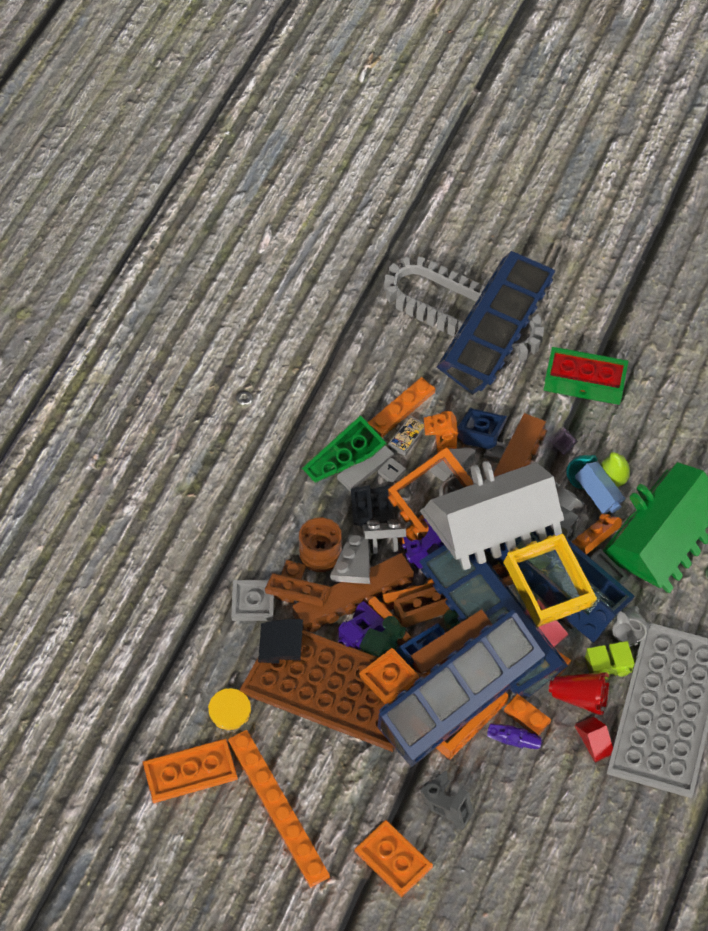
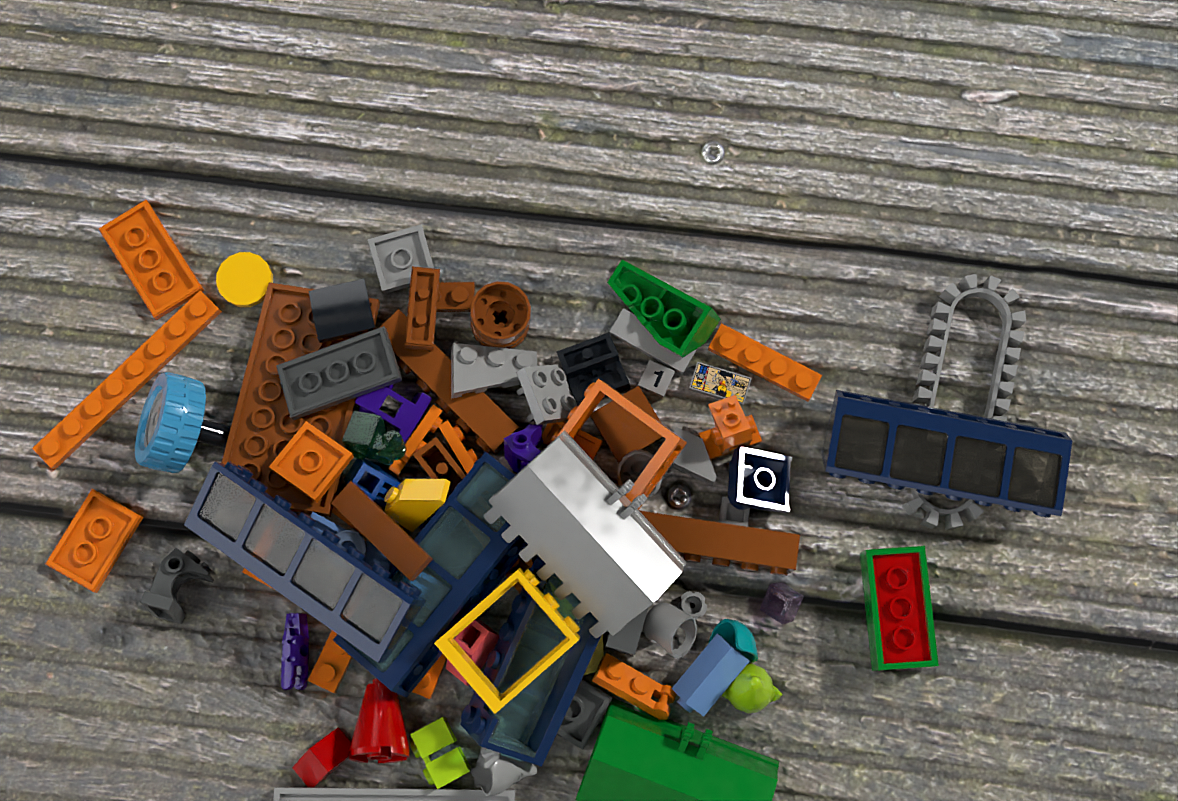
camera: 75 degrees right, 20 degrees up
none -> dark azure wheel [135,372,231,473]
none -> dark grey tile [276,326,402,420]
none -> yellow slope [384,479,450,532]
none -> dark orange tile [590,386,664,464]

